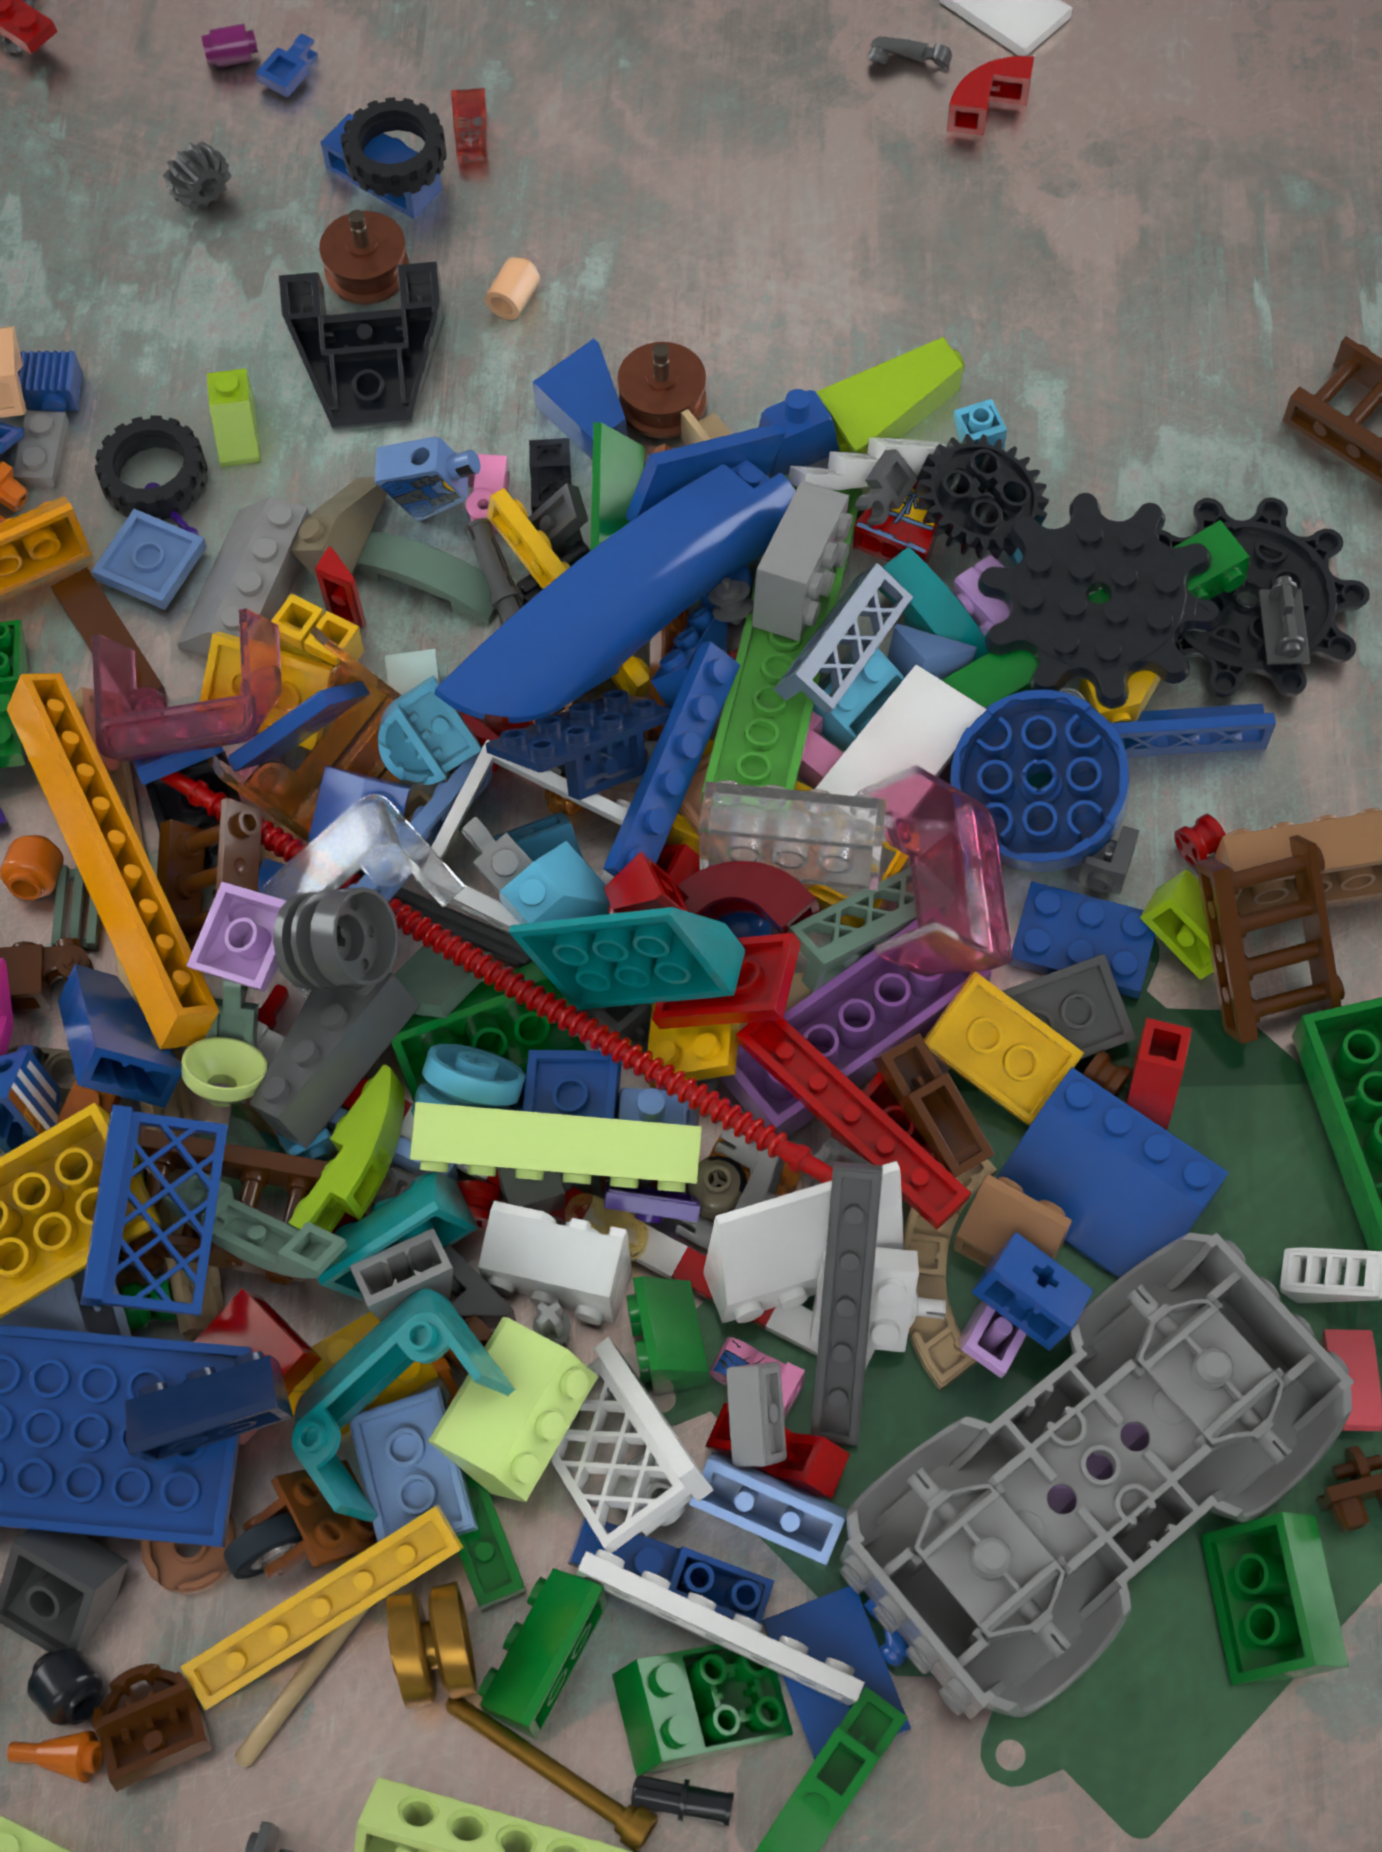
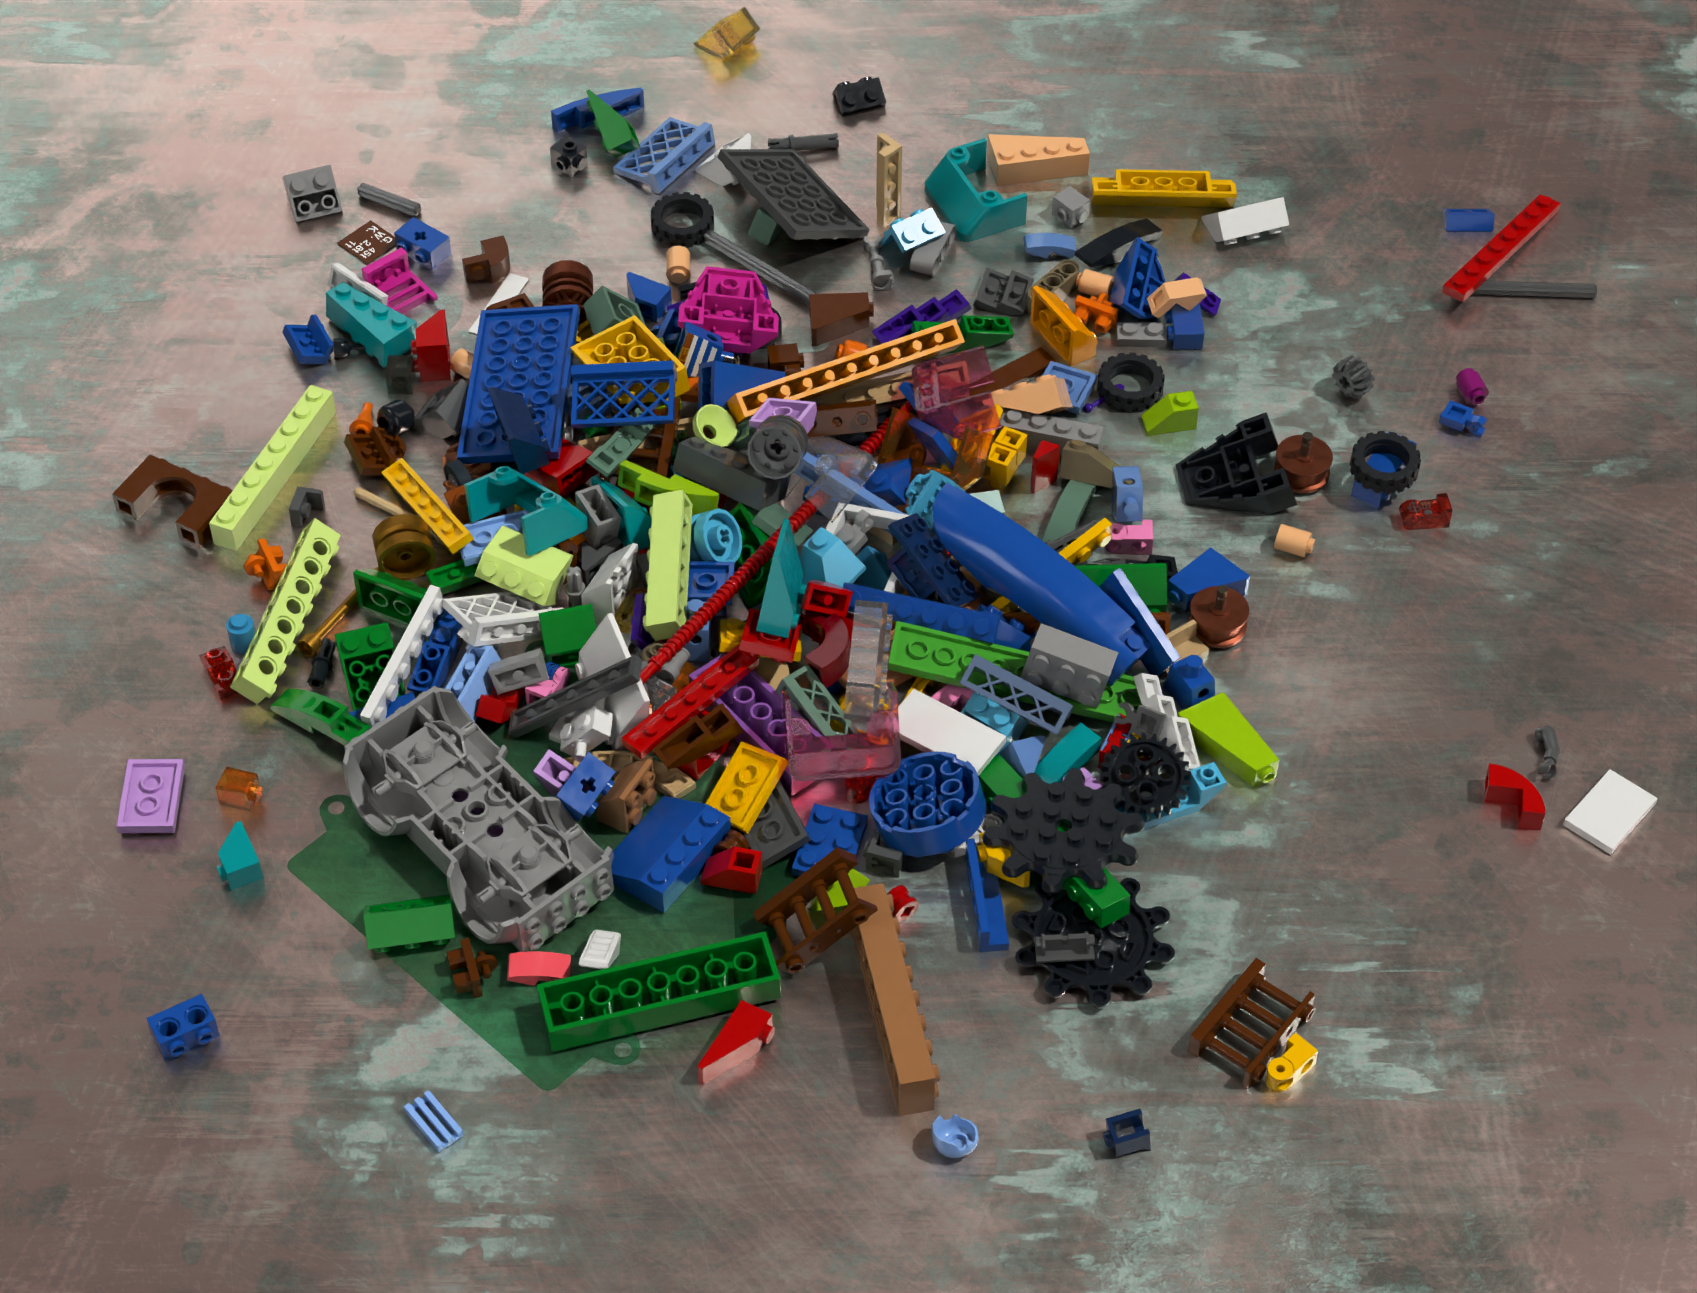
camera: 85 degrees right, 15 degrees down
none -> light nougat slope [982,374,1073,415]

